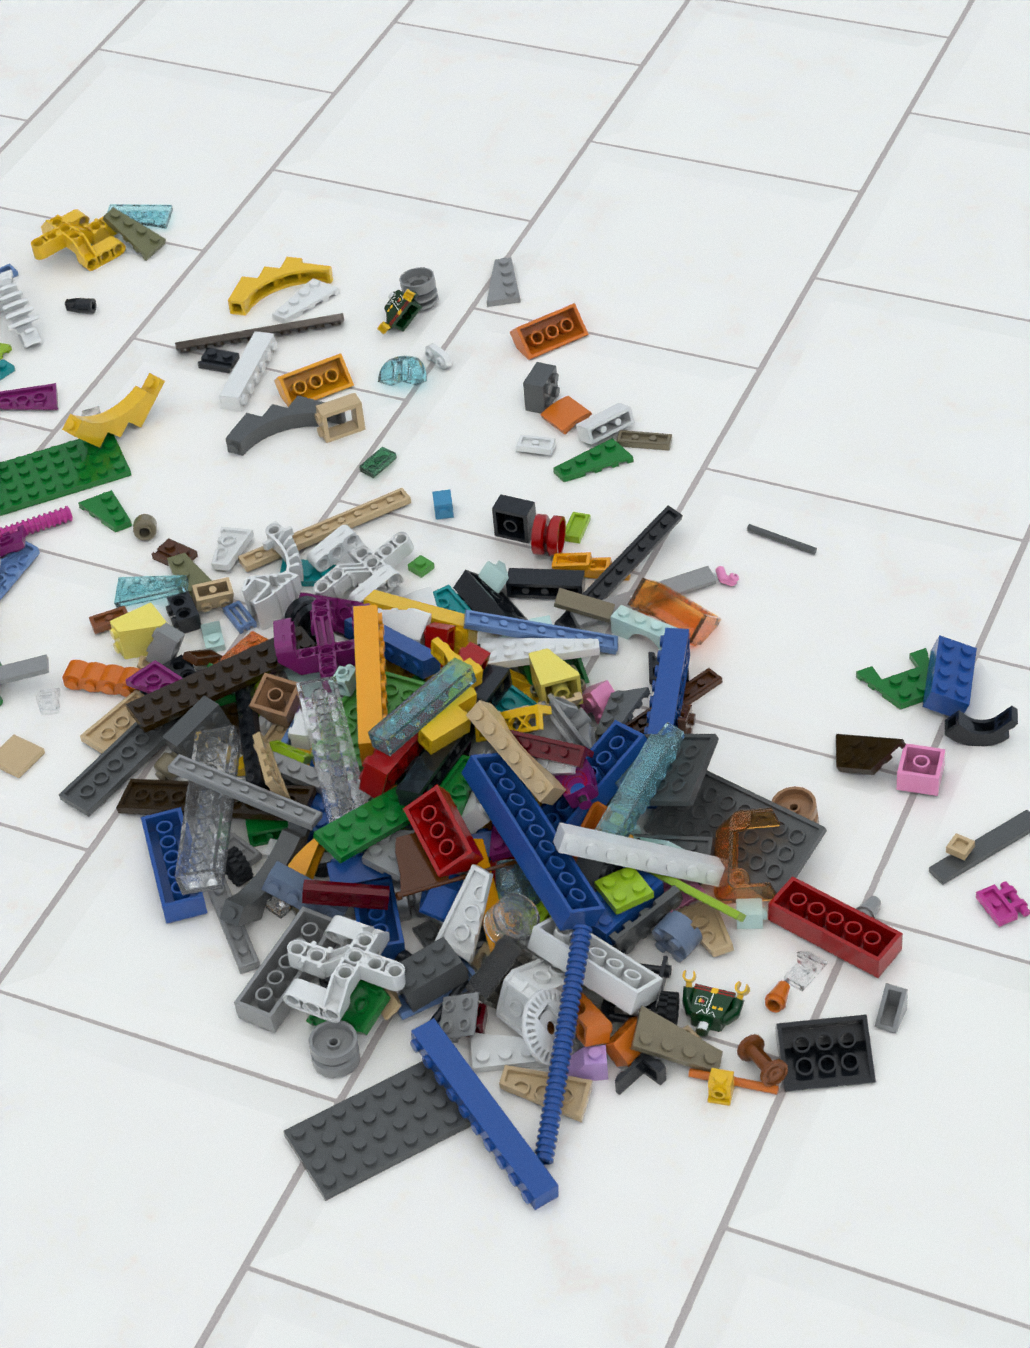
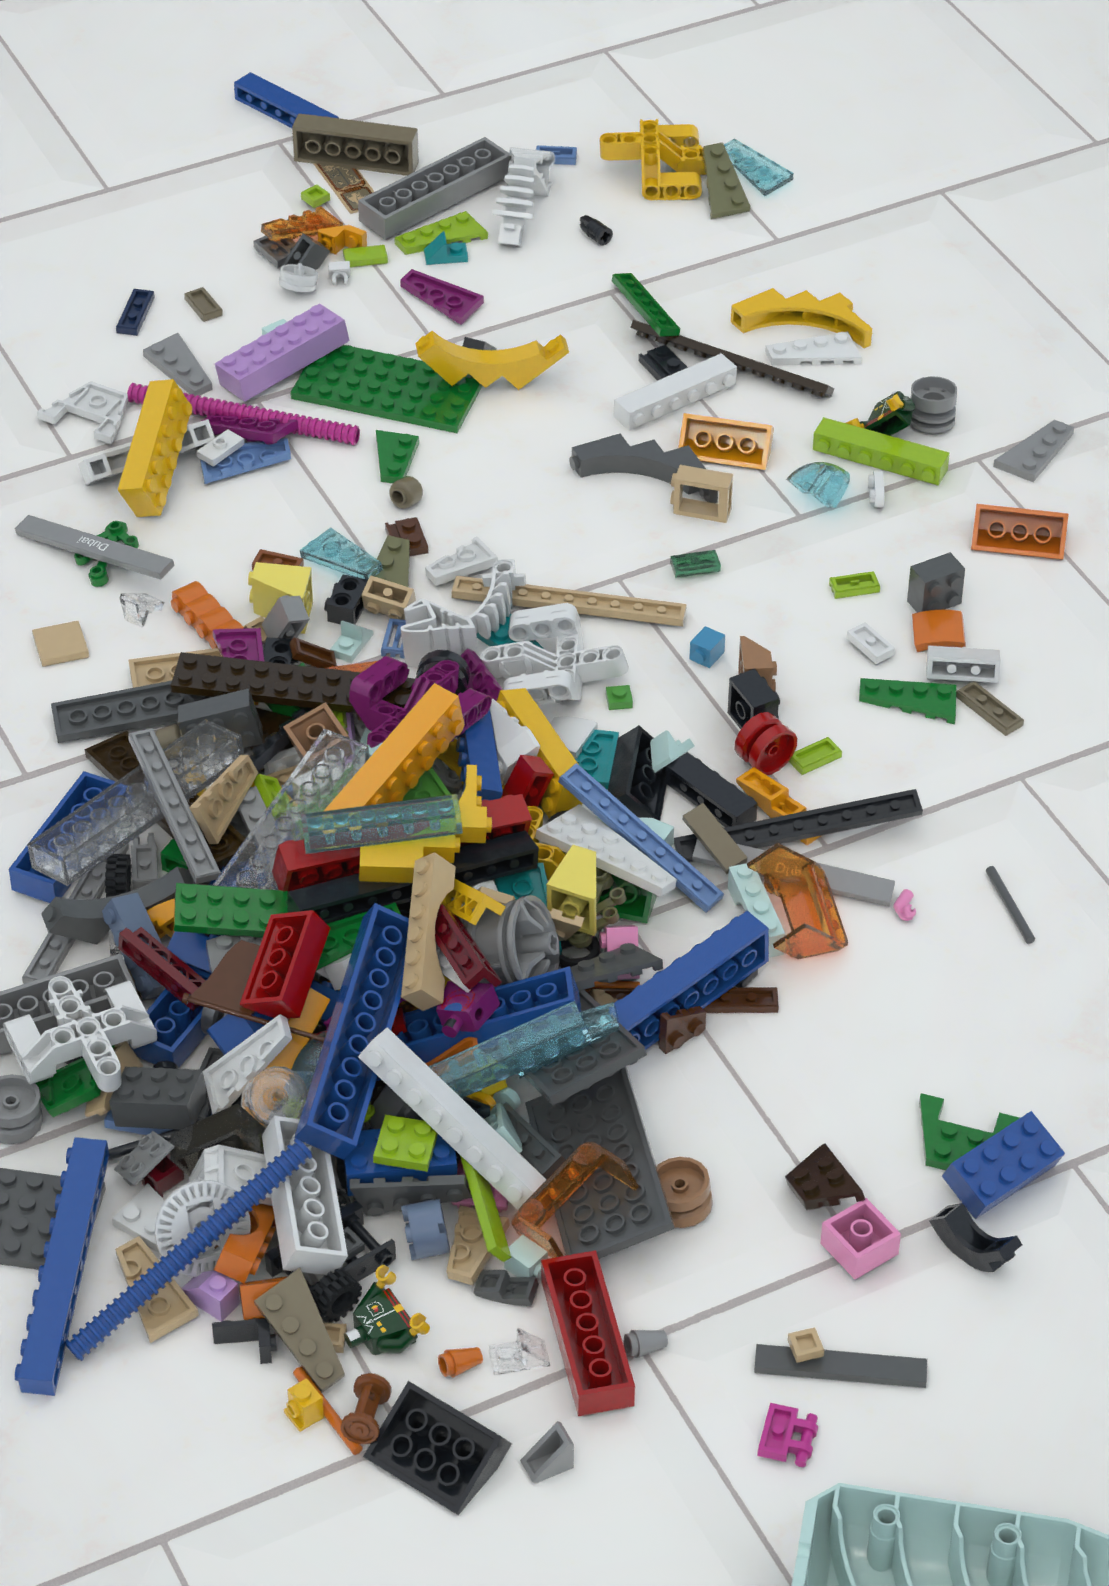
camera: 35 degrees right, 0 degrees up
none -> dark grey slope [473,1270,539,1306]
none -> green tile [612,273,680,336]
none -> medium nougat slope [738,636,777,692]
none -> lime brick [813,417,950,486]
none -> lime tile [829,571,880,599]

